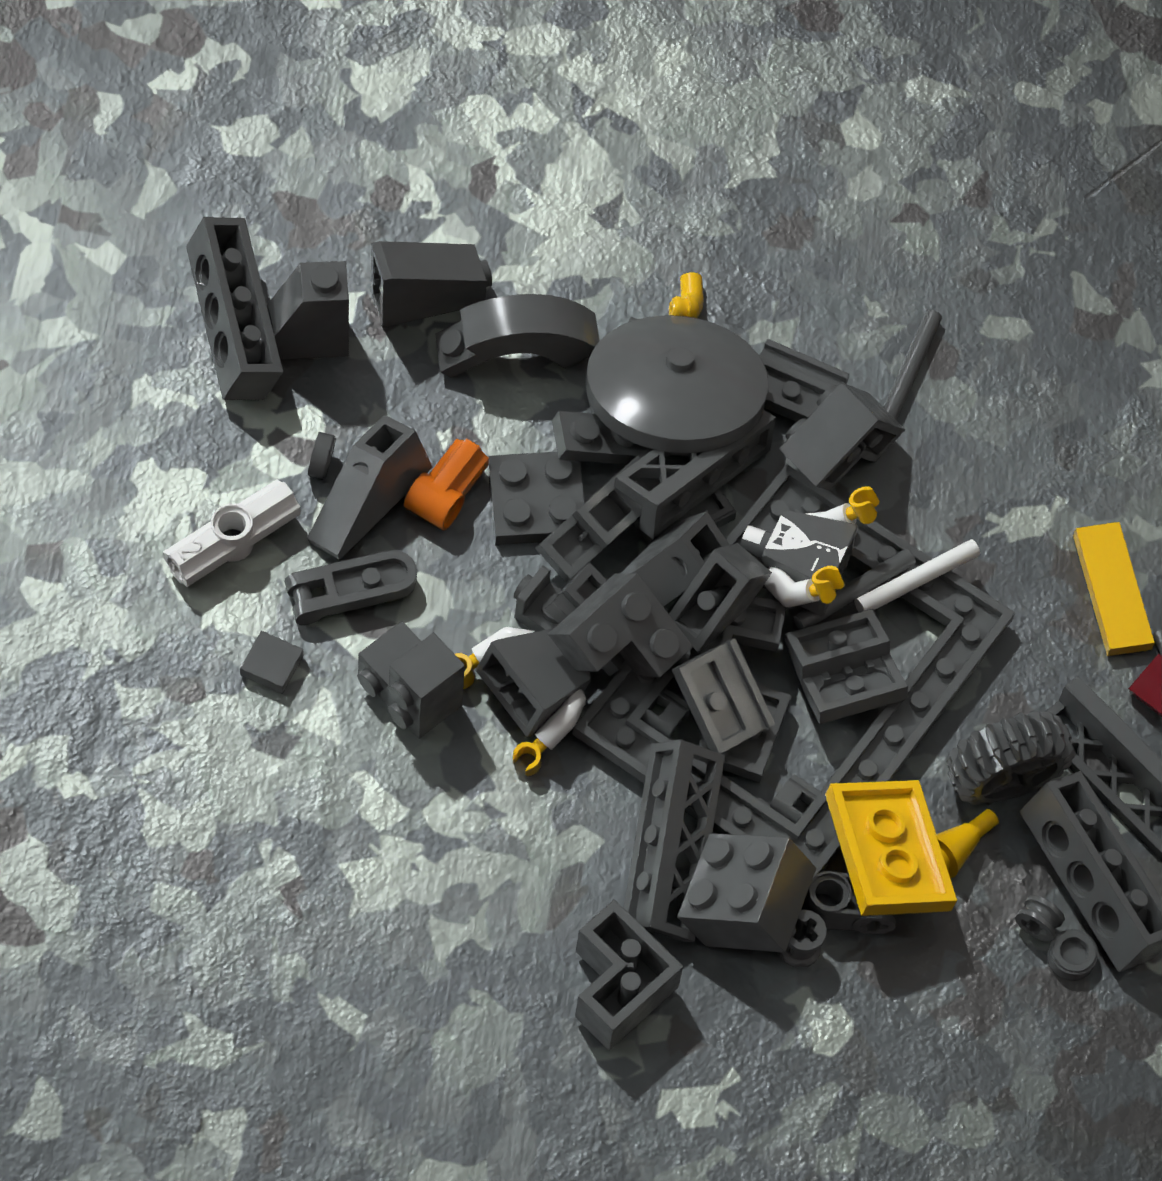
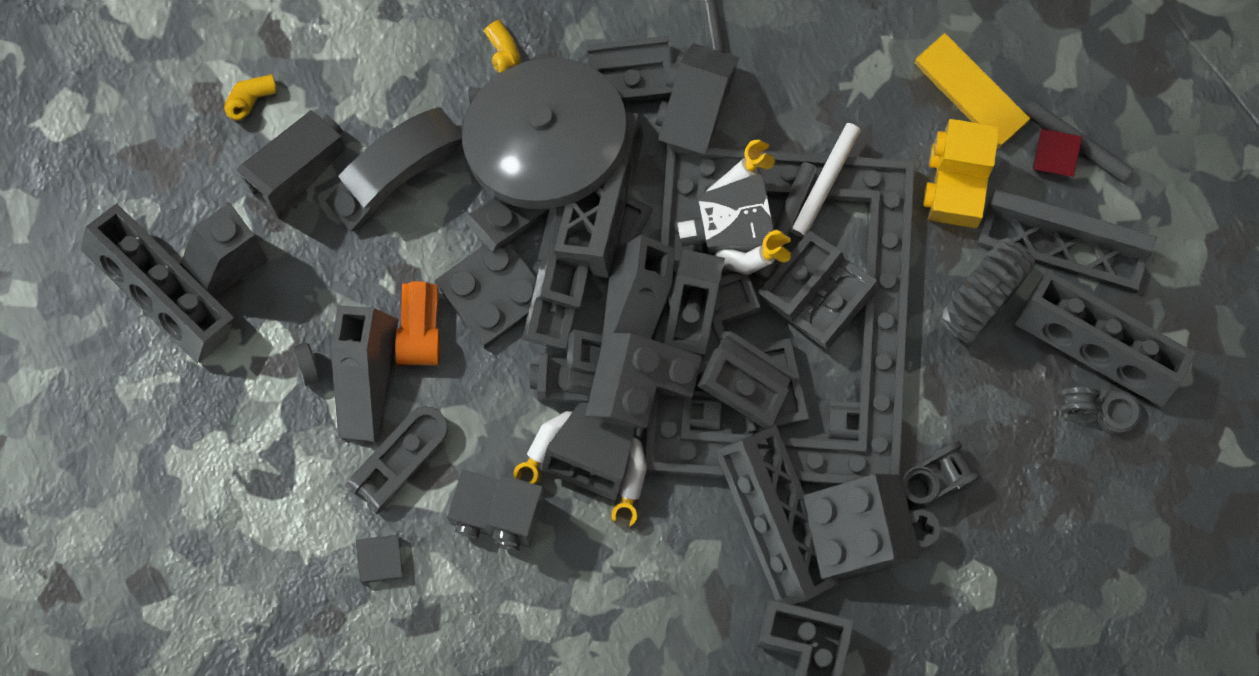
camera: 25 degrees left, 15 degrees up
white piece [163,479,301,587] -> none
yellow plate [825,780,957,916] -> none
yellow cone [936,809,999,878] -> none
none -> yellow arm [224,74,277,121]
none -> yellow brick [923,119,1000,228]

